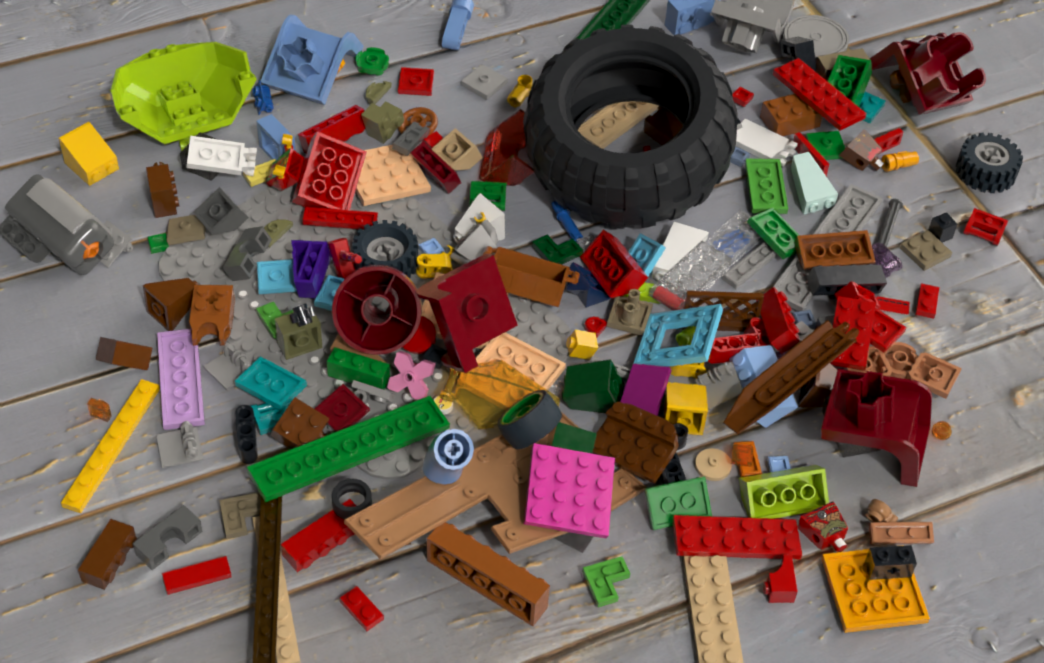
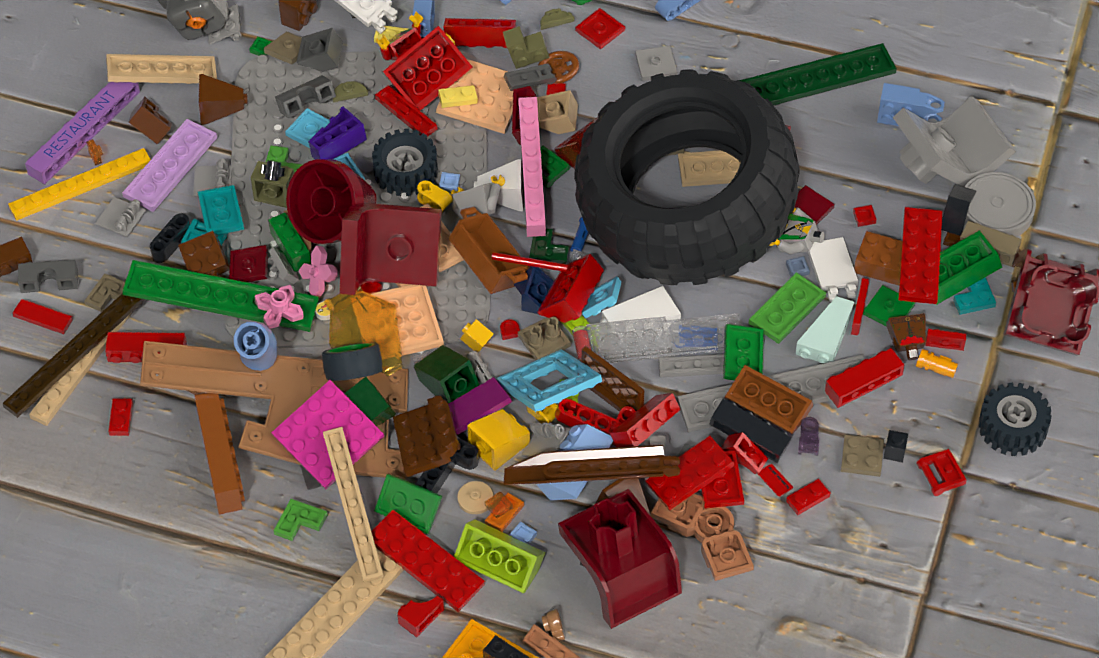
camera: 45 degrees right, 5 degrees up
dark orange brick [189,285,235,346] -> none
red piece [328,238,362,279] -> none
black tyre [331,479,372,519] -> none
sand blue tile [792,310,816,329] -> none
torso [798,501,848,553] -> none
dark grey axle [875,198,903,256] -> none
clear orange plate [931,421,952,440] -> none
none -> medium lavender brick [25,82,140,185]
none -> tan plate [106,54,217,84]
none -> bright pink plant [255,285,303,329]
none -> tan plate [323,427,384,583]
none -> light yellow plate [438,85,478,108]
none -> red bar [492,252,568,272]
none -> bright pink brick [518,97,546,237]
none -> red brick [825,348,905,408]

